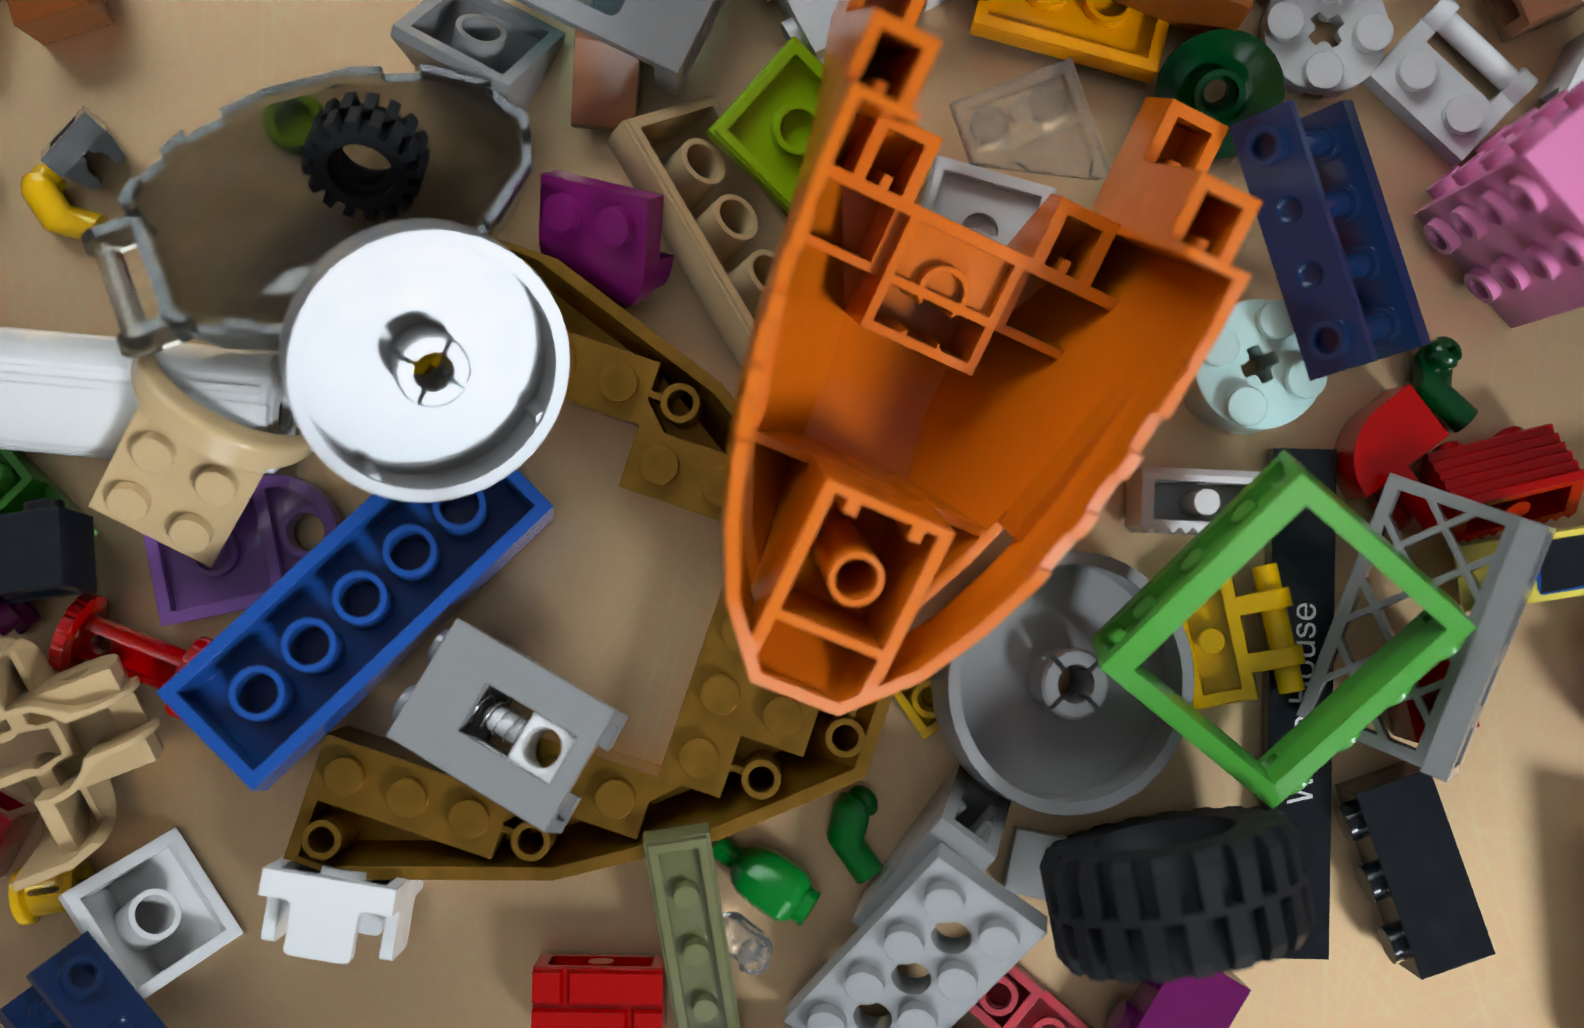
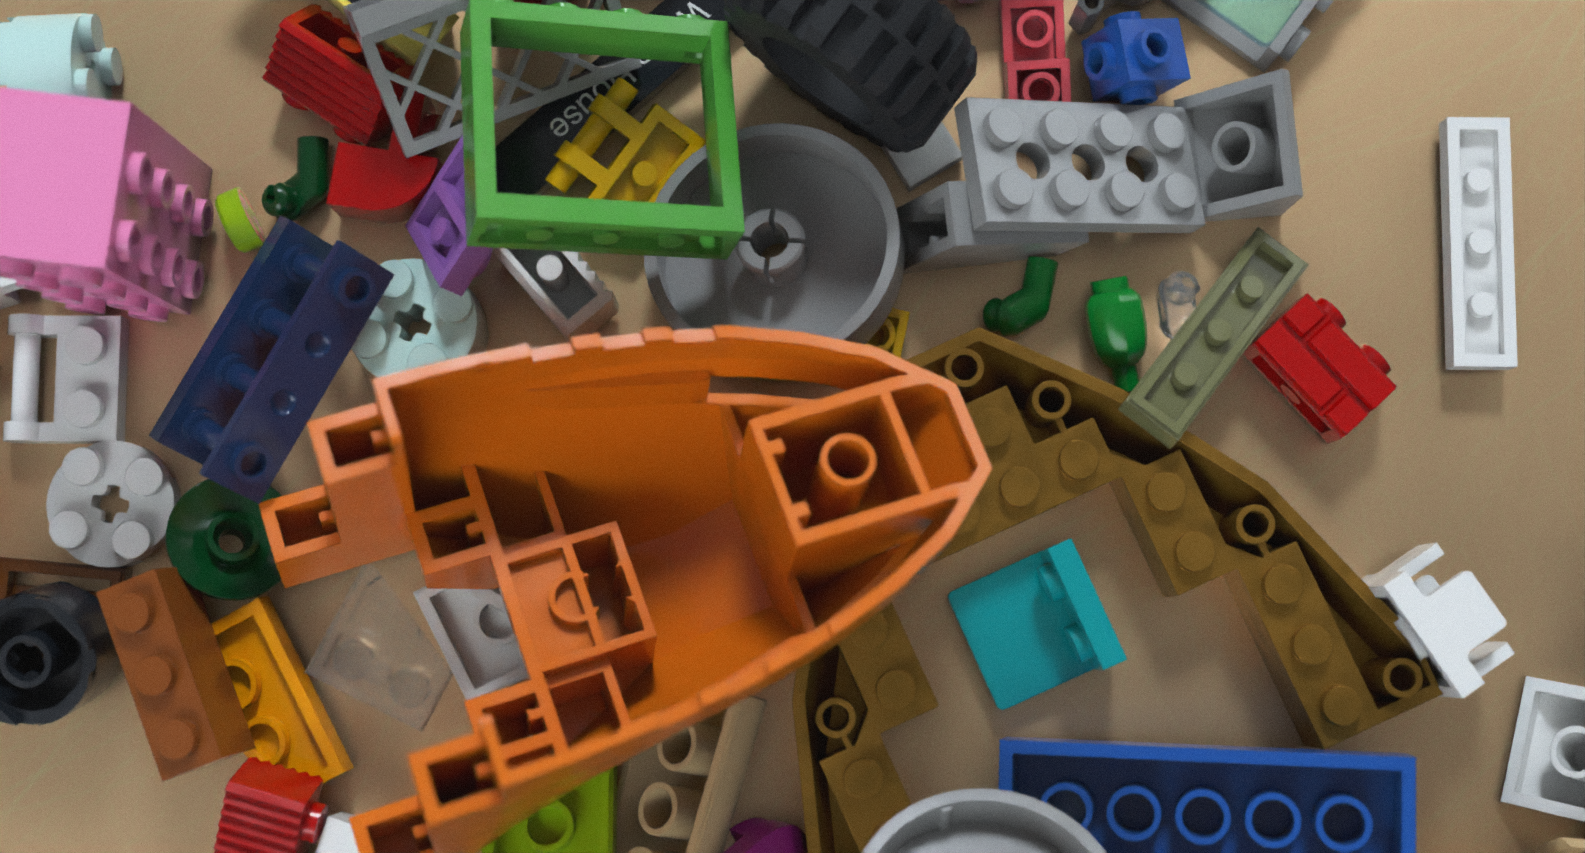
camera: 140 degrees left, 5 degrees down
light grey brick [386,618,629,833] -> none
none -> lime tile [215,187,266,253]
none -> medium lavender wing [405,135,493,296]
none -> teal bracket [947,538,1127,710]

